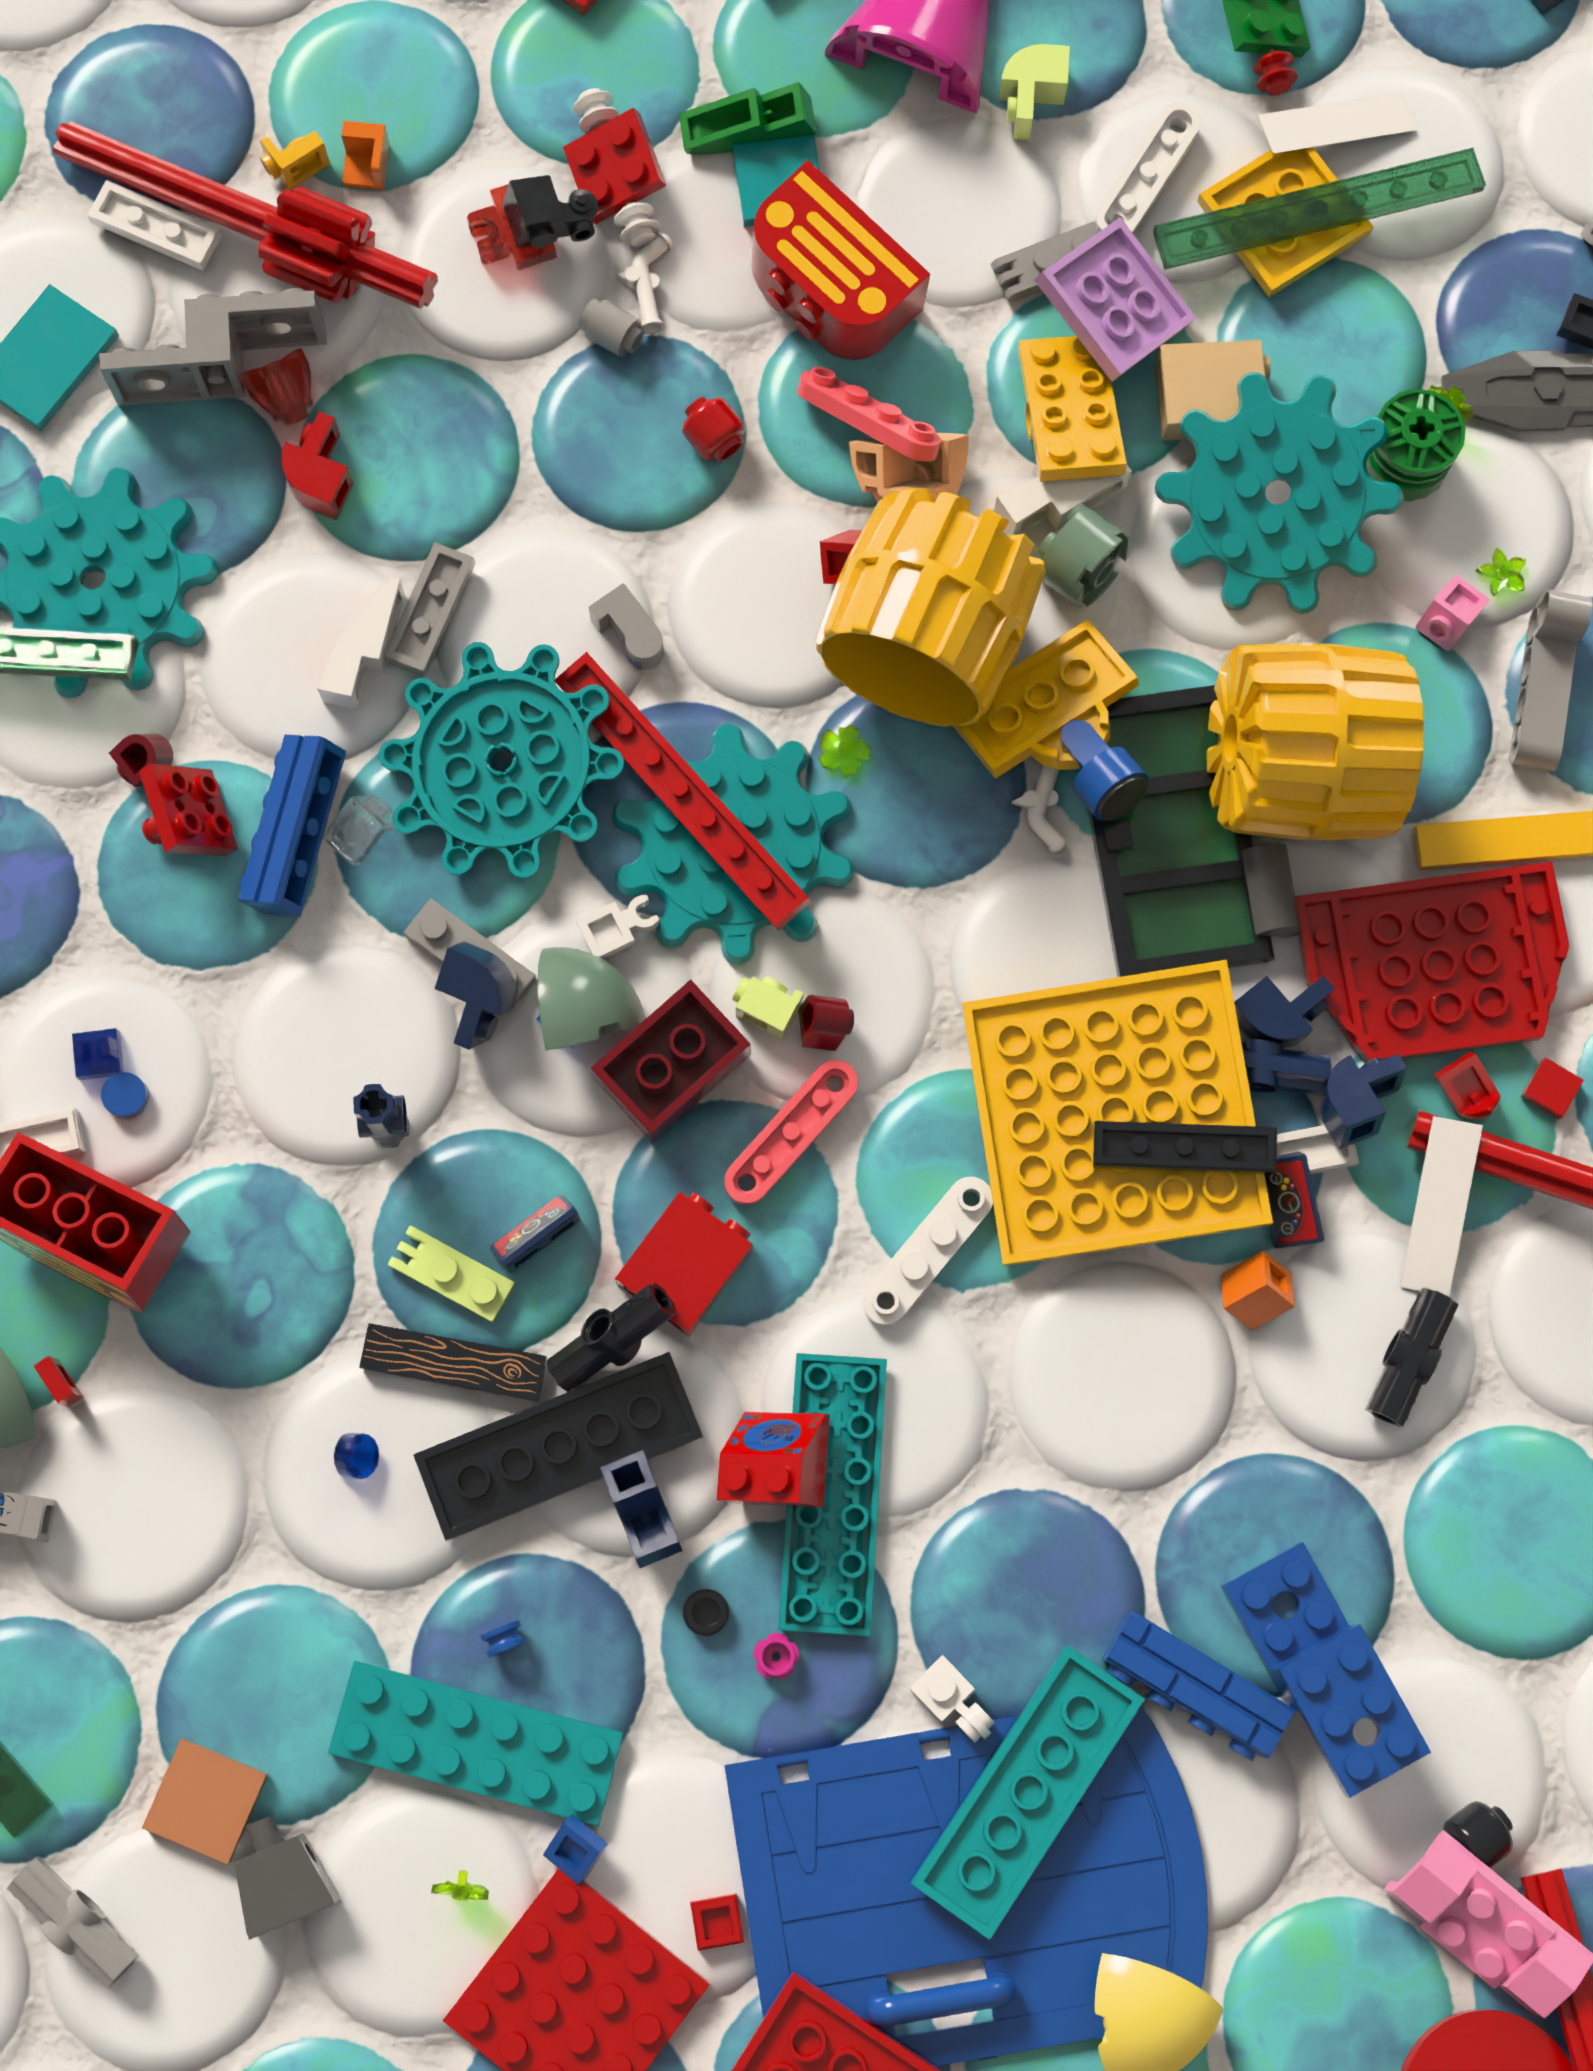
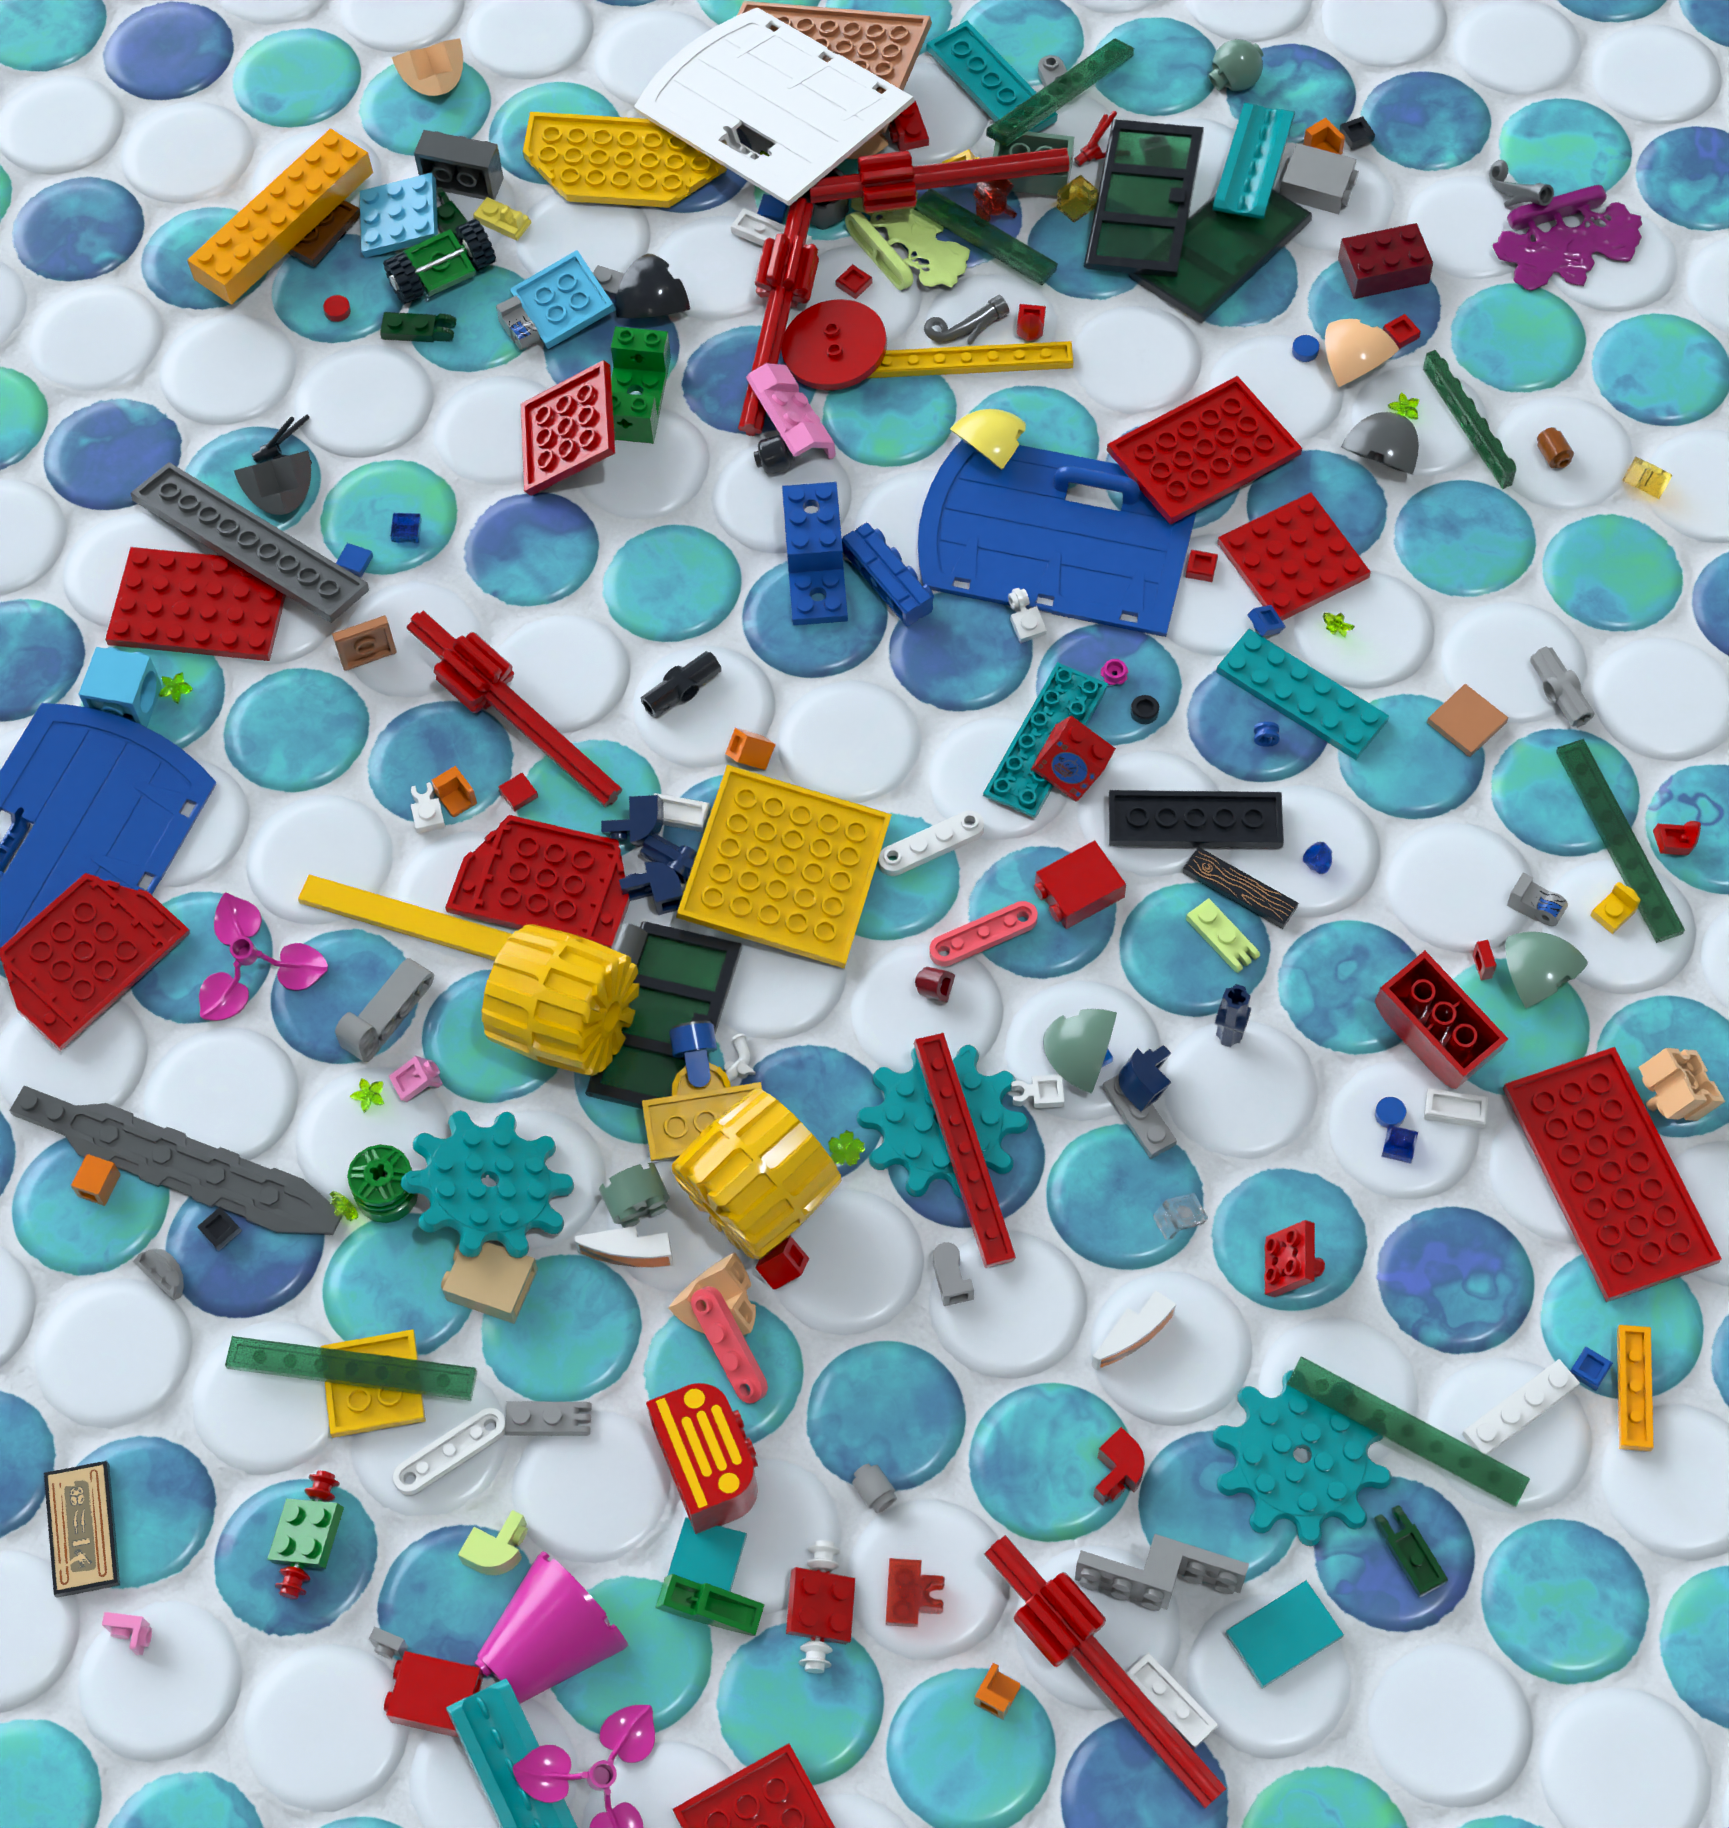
camera: 150 degrees left, 15 degrees down
dark red plate [109,733,173,787] -> none
dark grey torso [235,1815,341,1940] -> none
blue brick [238,734,346,917] -> none
clear red brick [240,348,314,426] -> none
yellow bracket [260,131,330,190] -> none
teal plate [378,642,625,879] -> none
light grey plate [384,542,476,677] -> none
slope [491,1194,580,1273] -> none
black brick [502,175,599,248] -> none
black piece [547,1282,676,1392] -> none
dark red brick [590,979,751,1143] -> none
dark blue brick [600,1450,683,1568] -> none
white piece [616,232,673,335] -> none
red head [682,397,745,462] -> none
yellowish green brick [732,976,804,1040] -> none
teal plate [910,1645,1145,1940] -> none
yellow plate [1018,336,1127,482] -> none
lavender plate [1034,217,1196,382] -> none
black tile [1093,1121,1277,1174] -> none
white sticker [1258,92,1416,154] -> none
slope [1264,1151,1325,1249] -> none
white sticker [1400,1116,1483,1297] -> none
red plate [1433,1051,1501,1120] -> none

